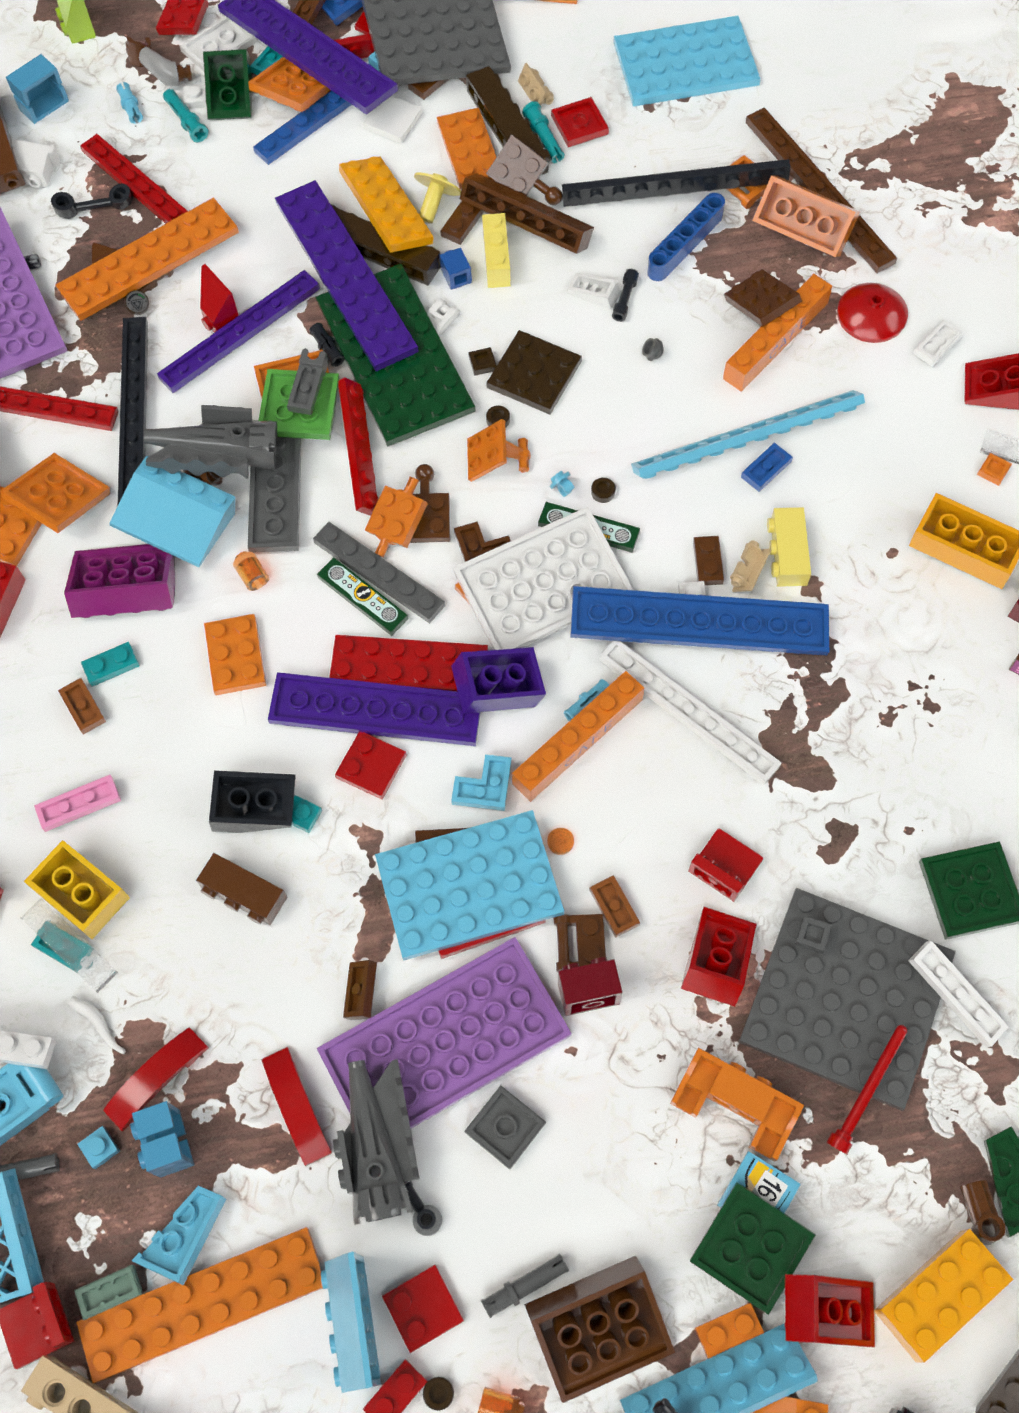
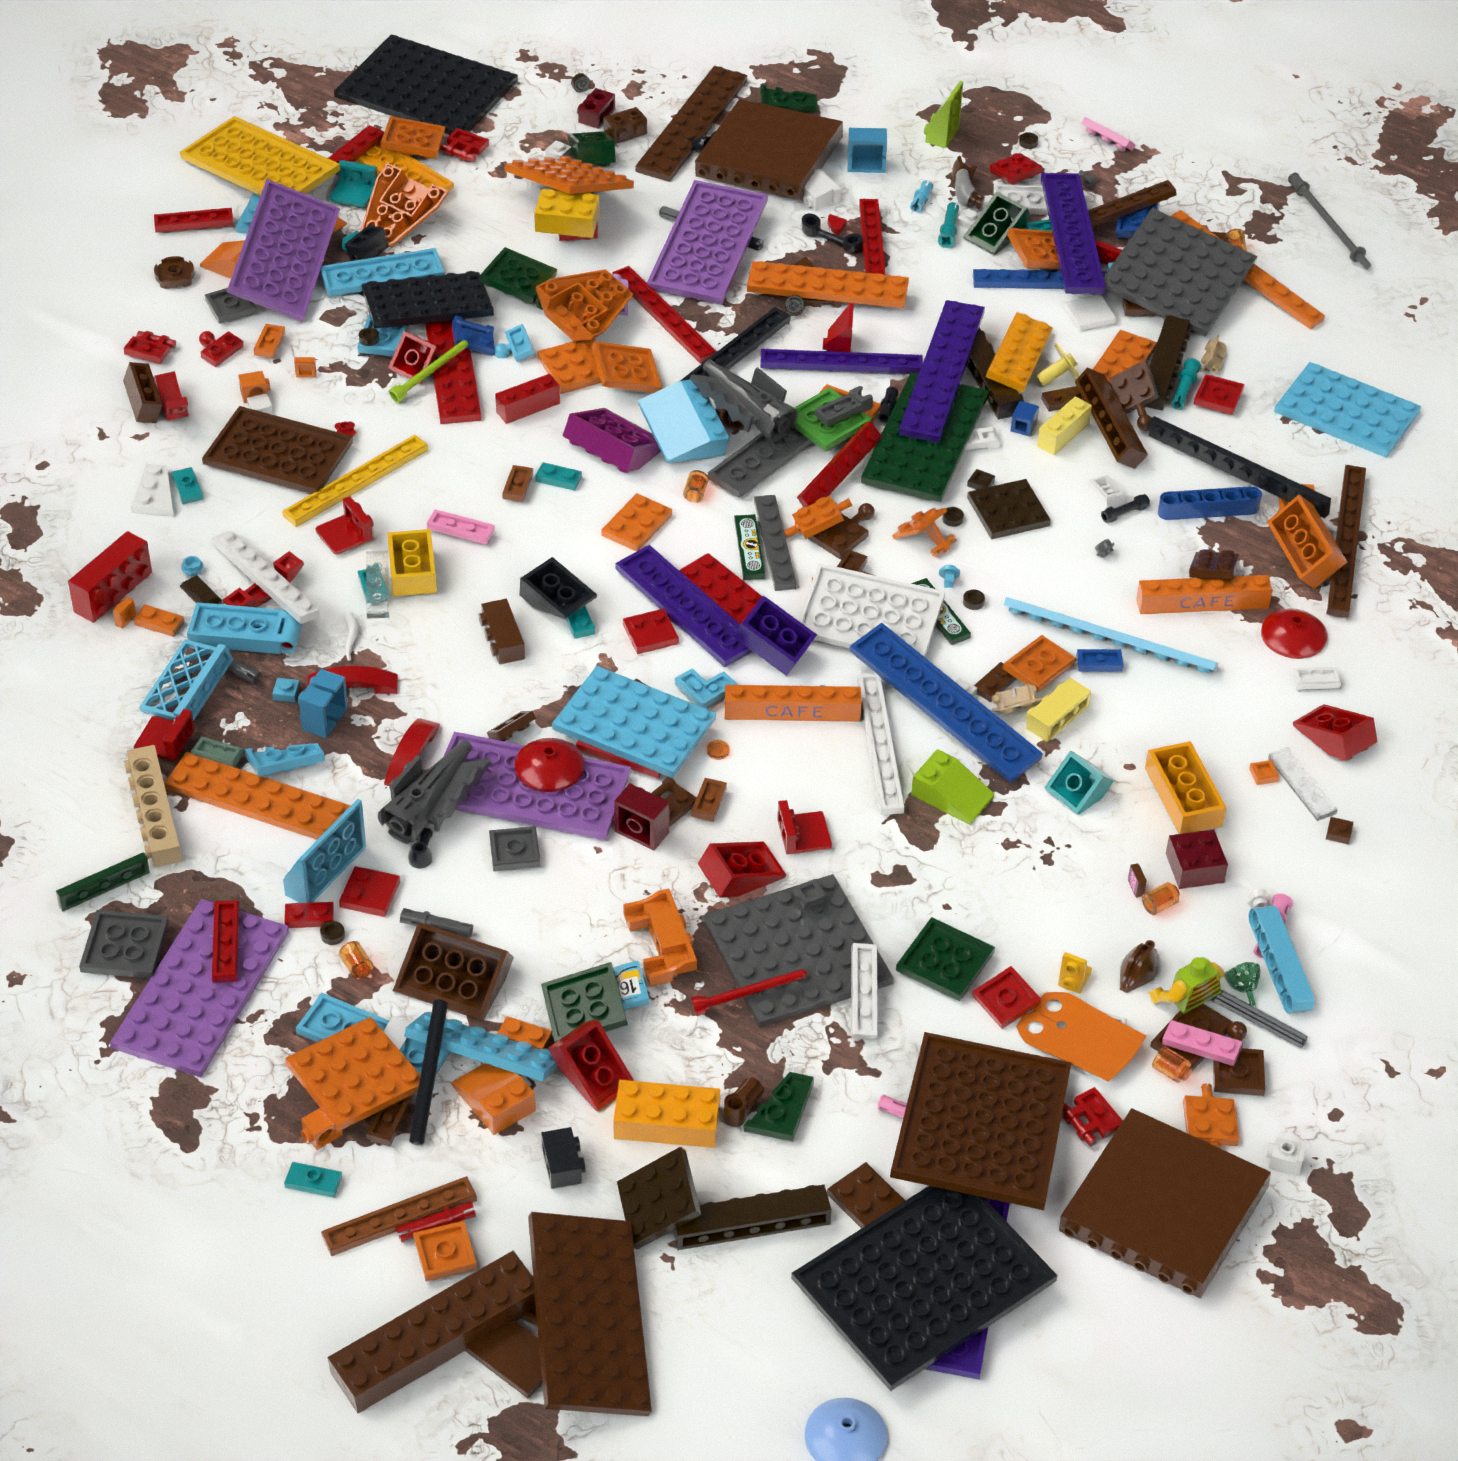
camera: 40 degrees right, 20 degrees down
none -> red dish [515,738,584,792]
none -> red tile [827,214,847,235]
none -> lime slope [911,749,994,825]
none -> orange tile [1002,635,1077,693]
none -> teal slope [1044,750,1115,815]

